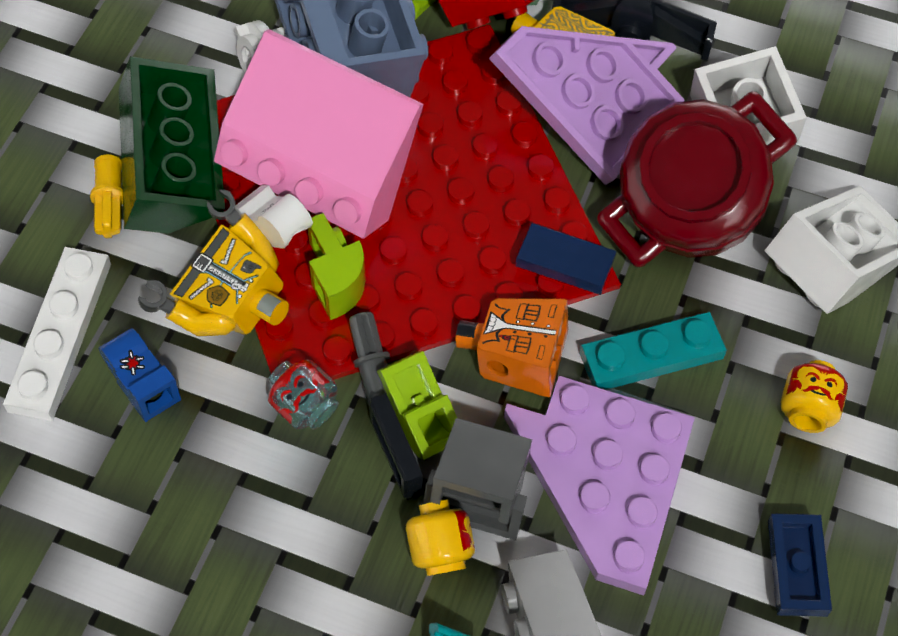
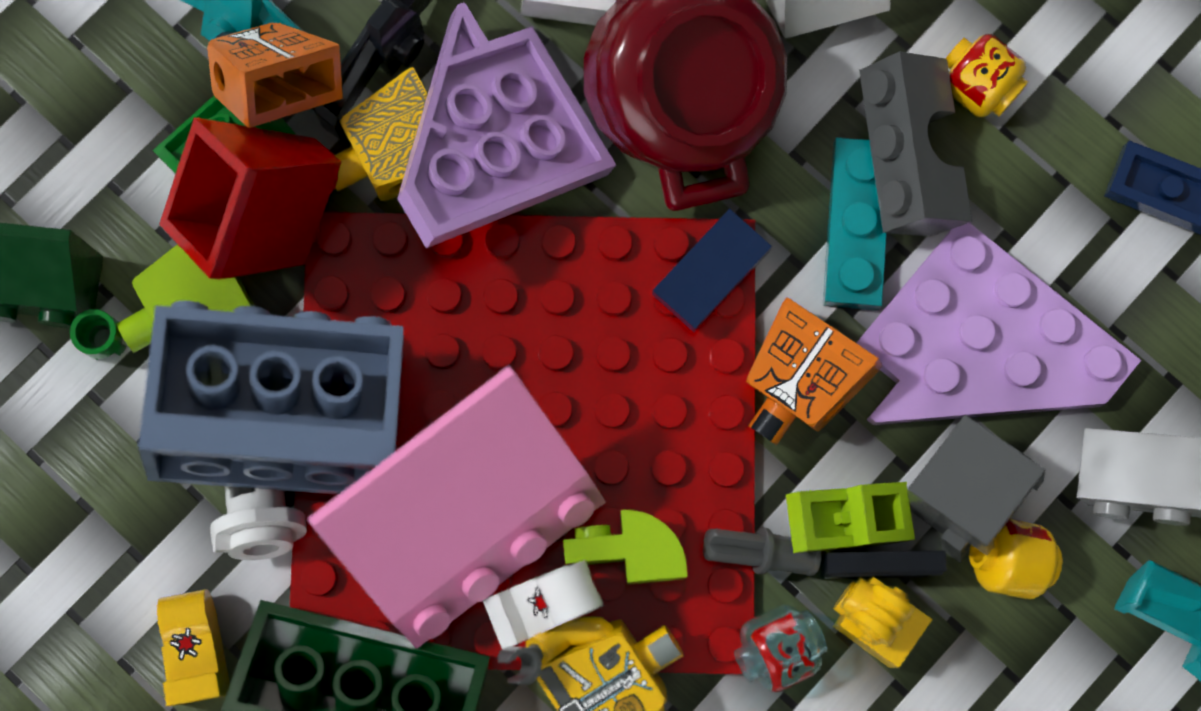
camera: 65 degrees left, 20 degrees up
none -> yellow leg [157,589,230,706]
none -> yellow brick [832,577,933,668]
none -> dark grey arch [859,51,972,236]

